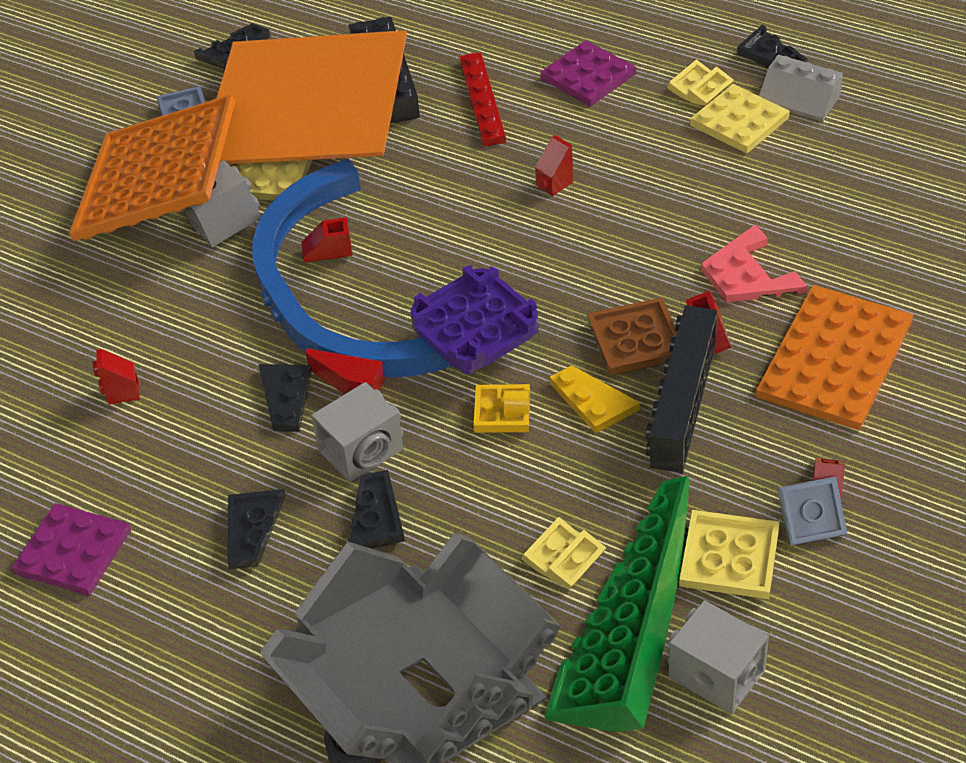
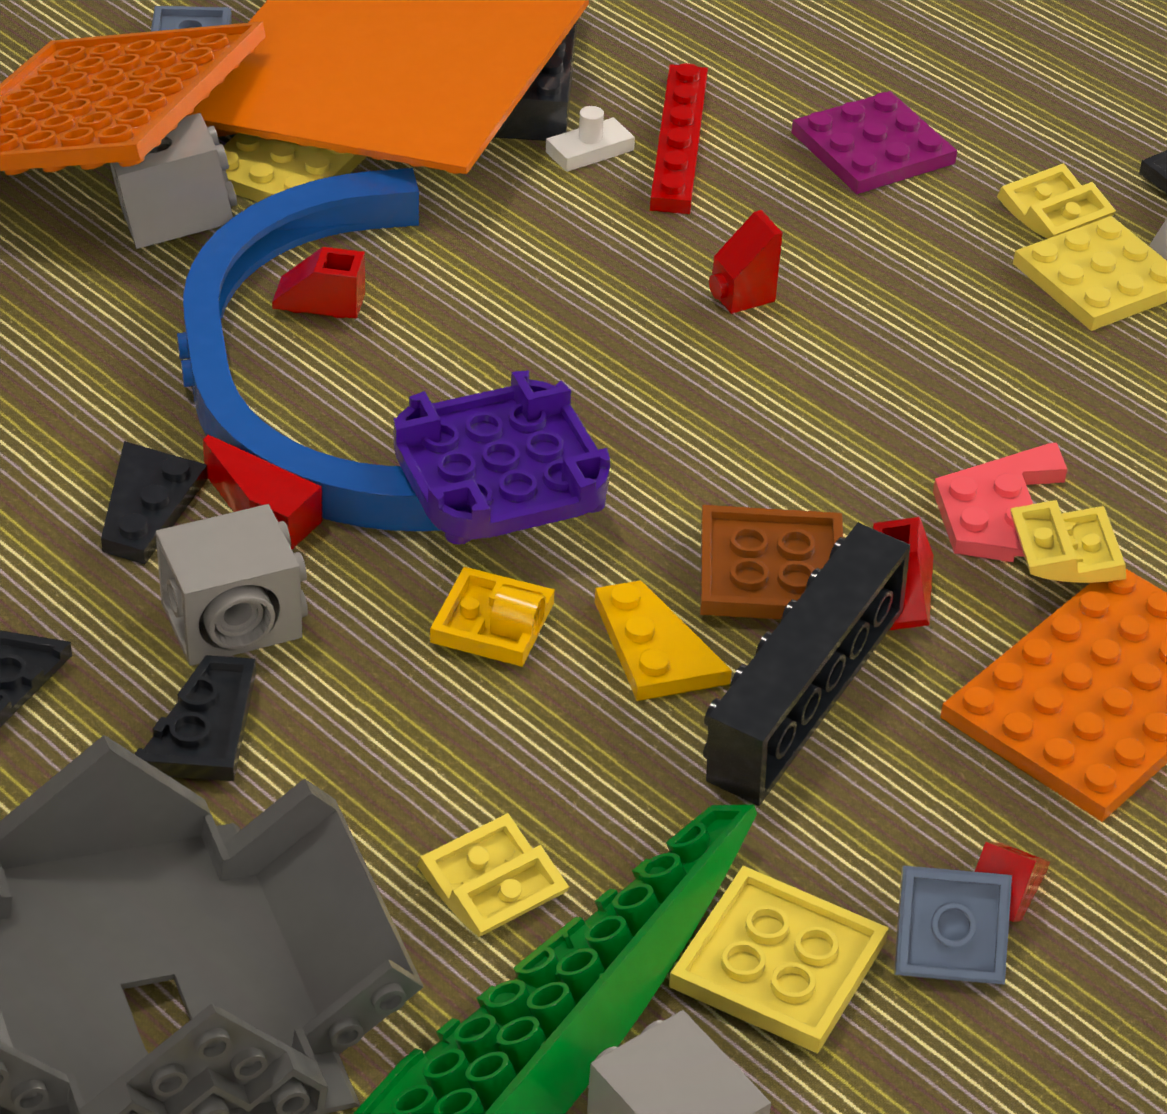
camera: 10 degrees right, 5 degrees down
none -> white tile [546,106,635,172]
none -> light yellow slope [1010,500,1126,583]

